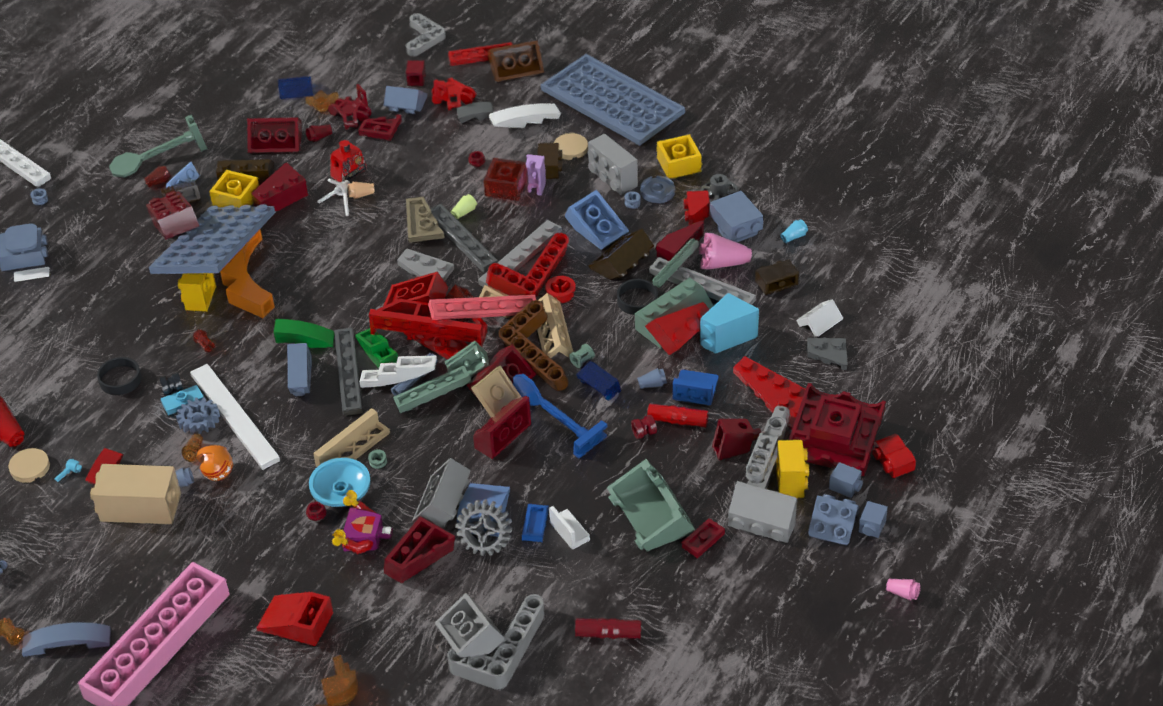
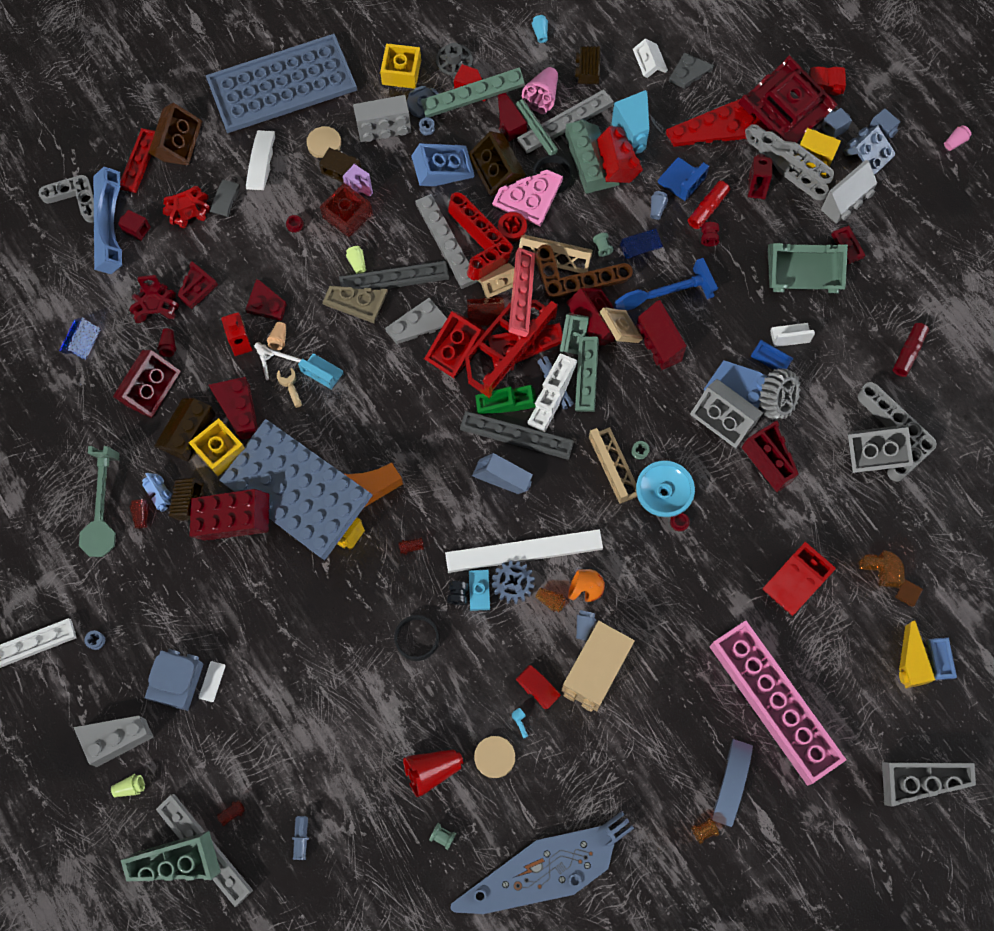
camera: 65 degrees left, 25 degrees up
green slope [274,319,335,348] -> none
clear orange plate [305,90,339,112] -> none
torso [332,490,393,554] -> none
sand blue slope [384,86,428,114] -> none
sand blue brick [710,191,763,242] -> none
none -> medium blue arch [93,167,122,274]
none -> dark red wing [245,279,287,321]
none -> tan piece [277,368,302,408]
none -> medium azure panel [298,354,343,390]
none -> sand green plate [421,67,525,117]
none -> bright pink plate [492,170,563,227]

